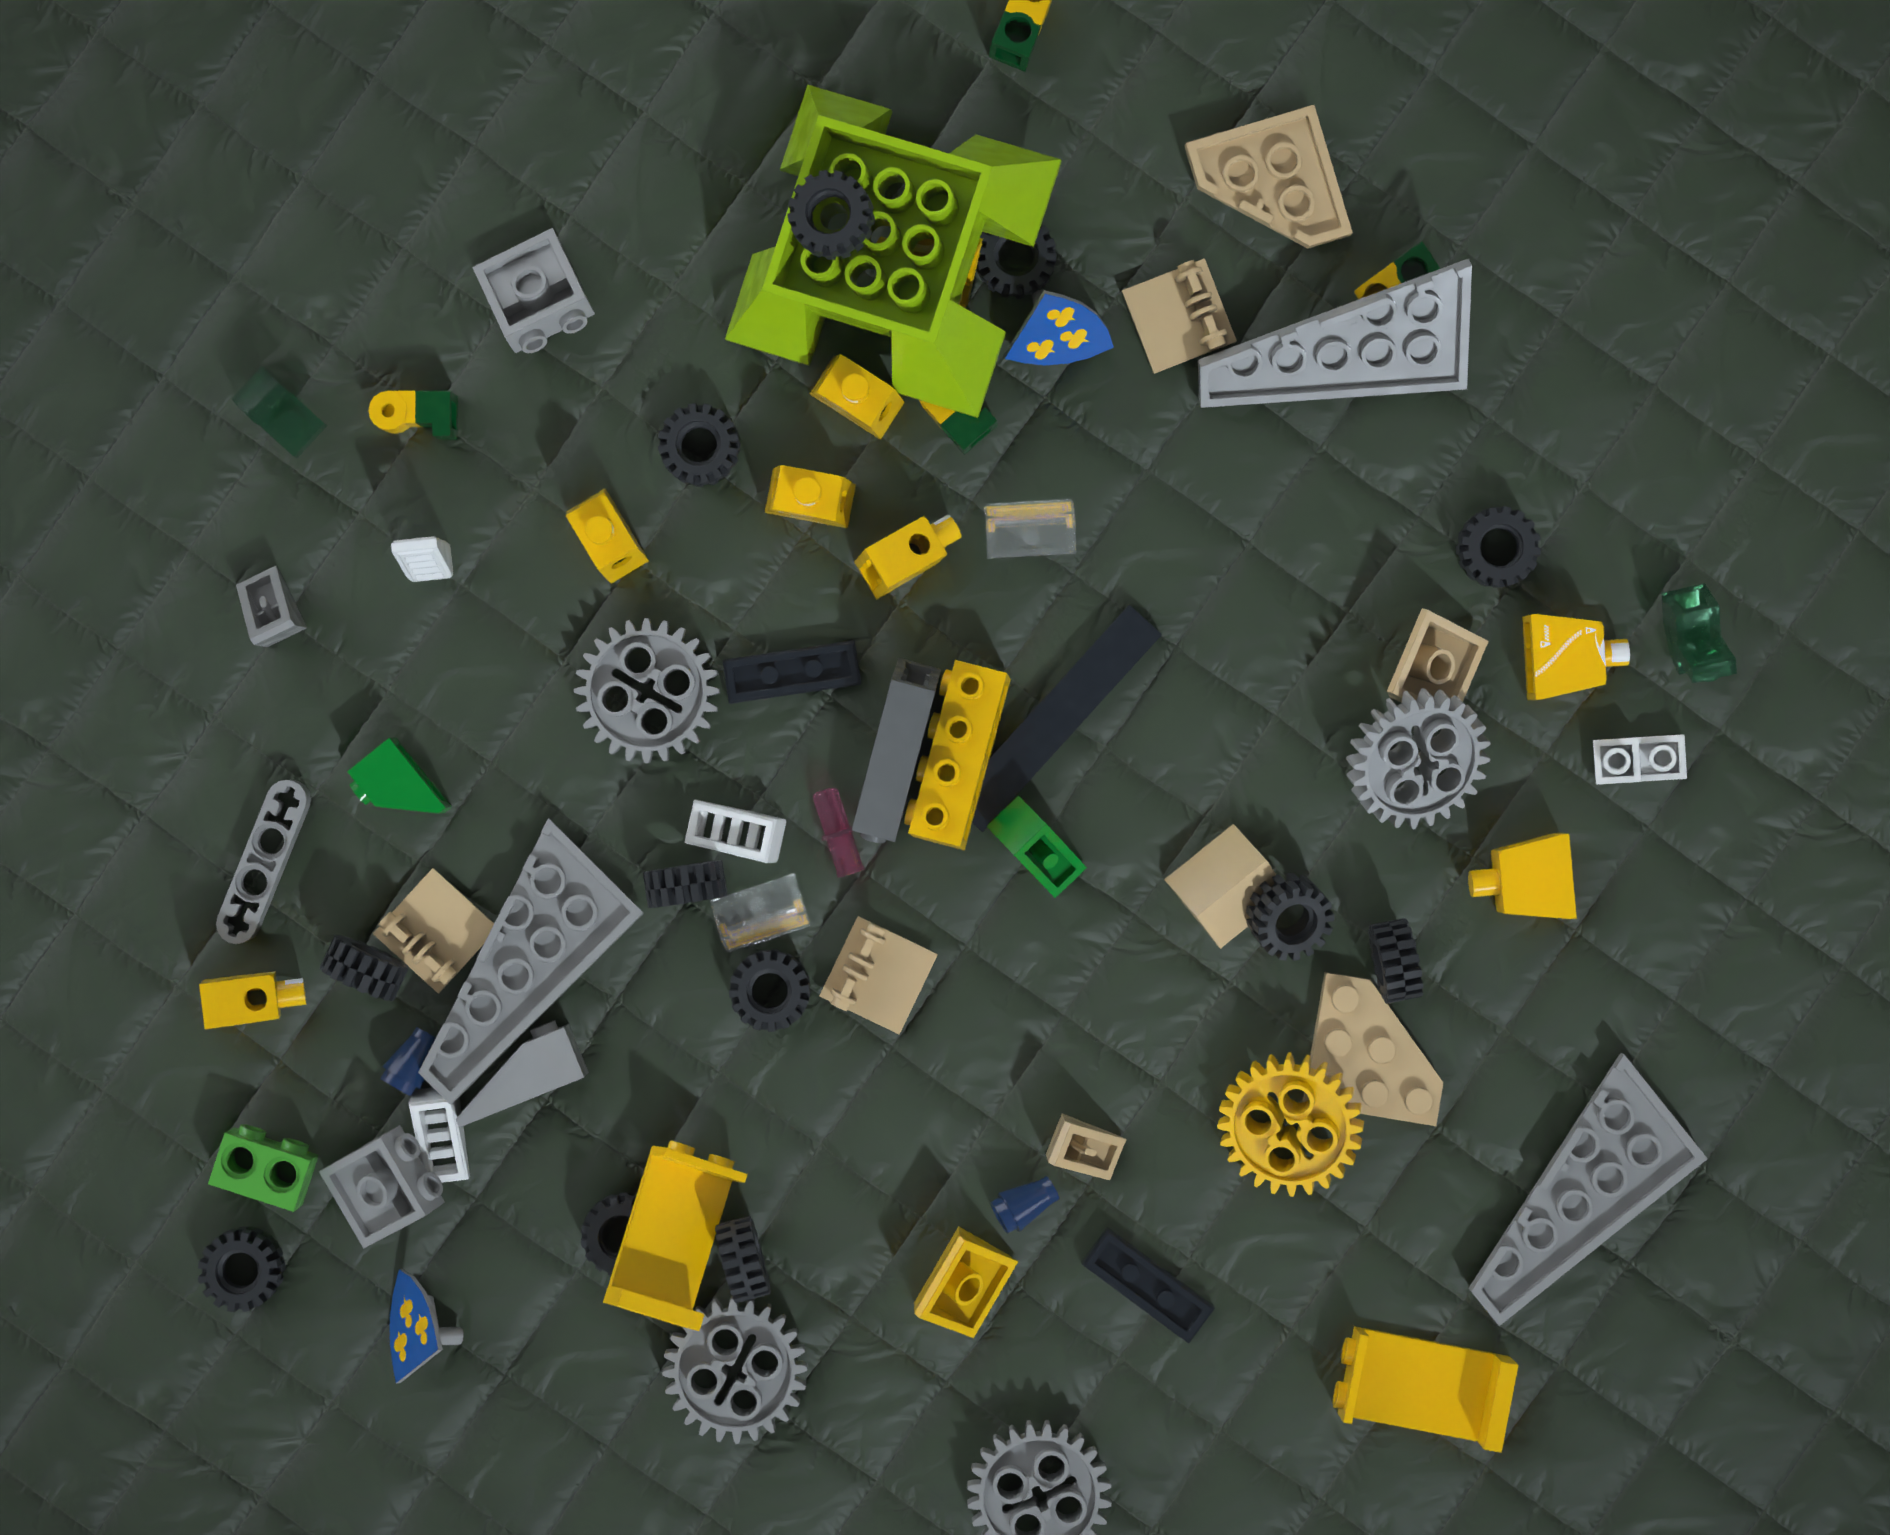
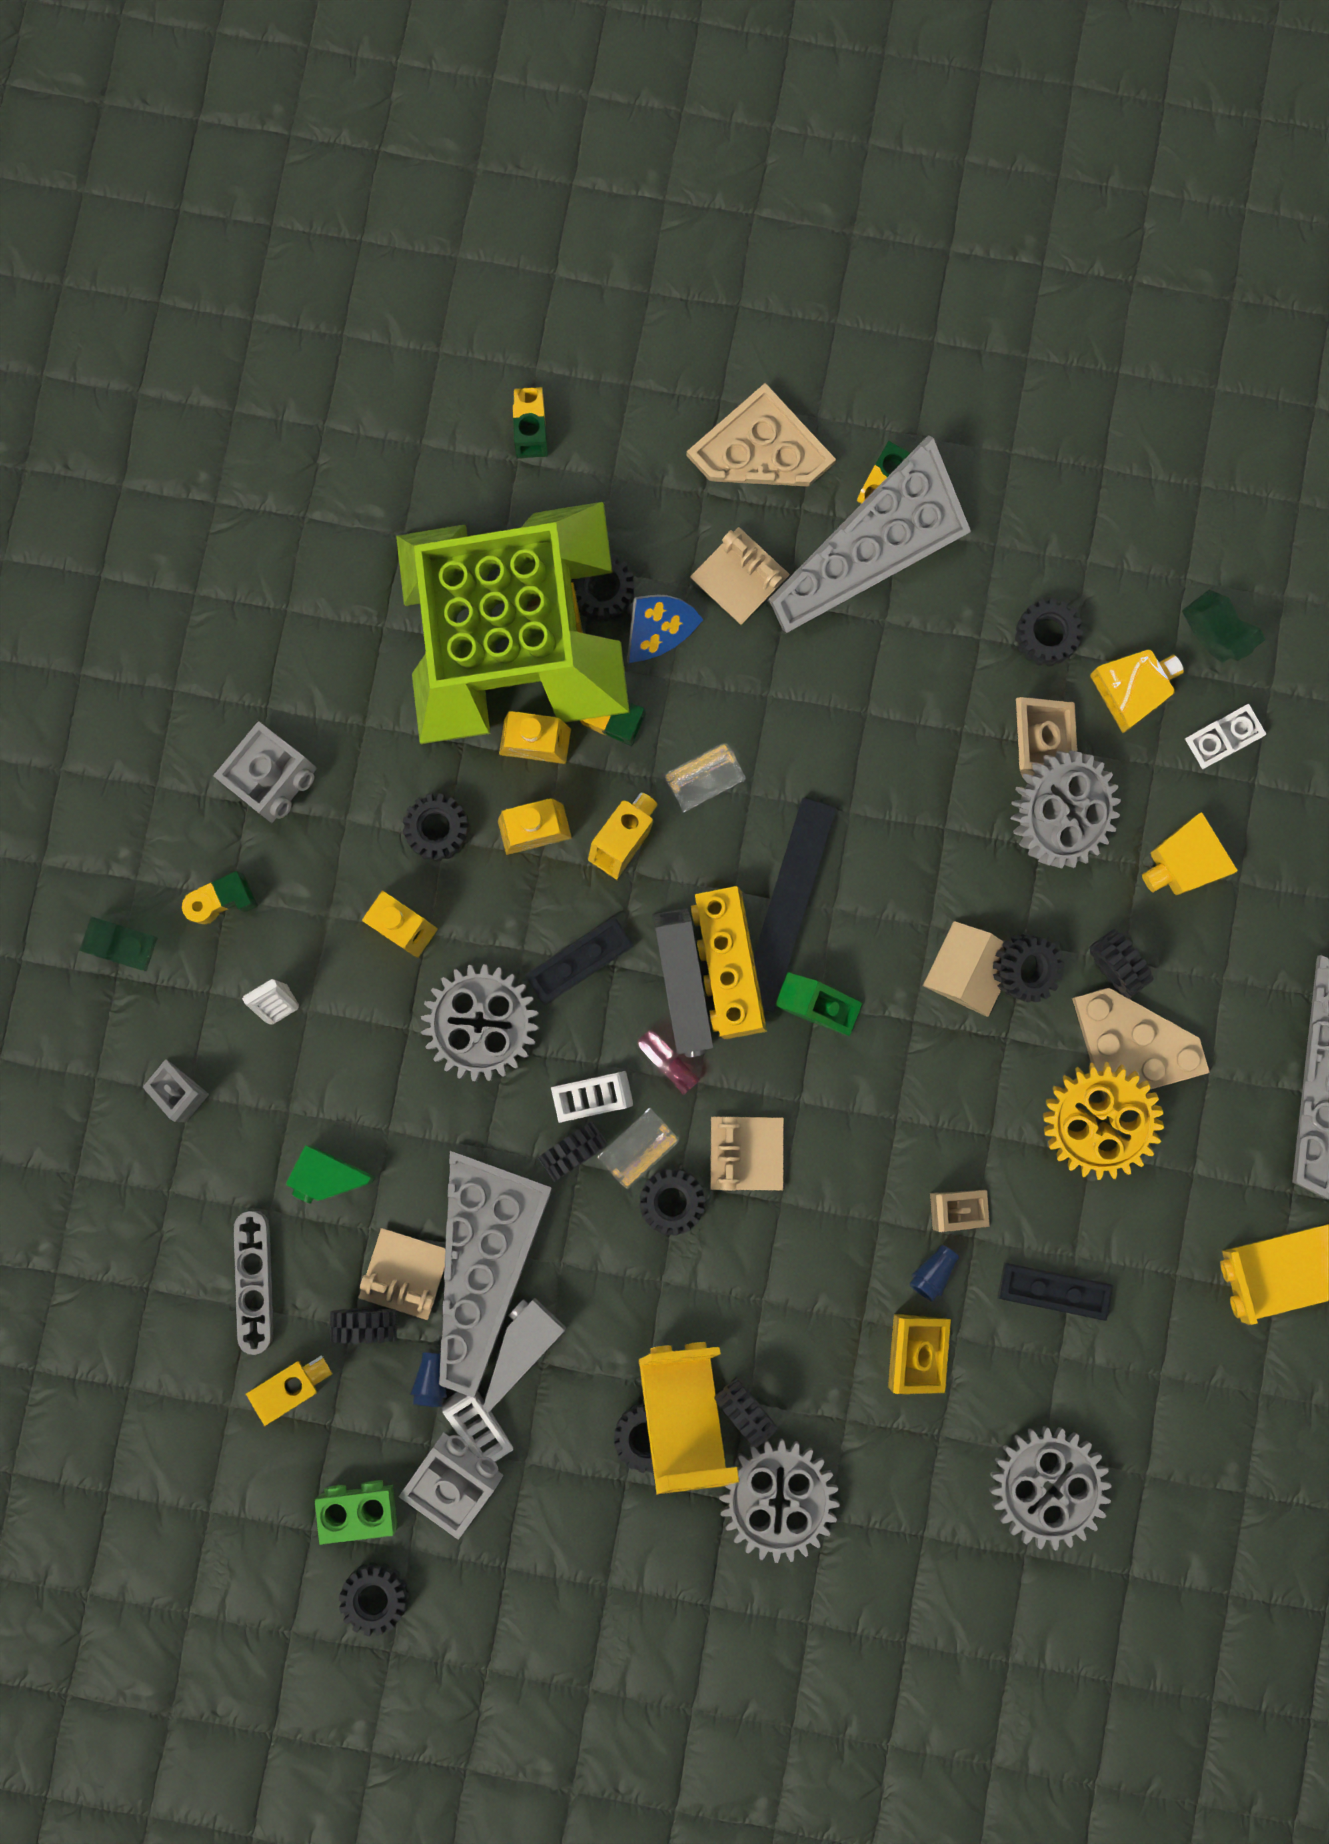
camera: 25 degrees left, 5 degrees down
blue shield [390,1269,463,1383] -> none
black tyre [787,170,875,260] -> none

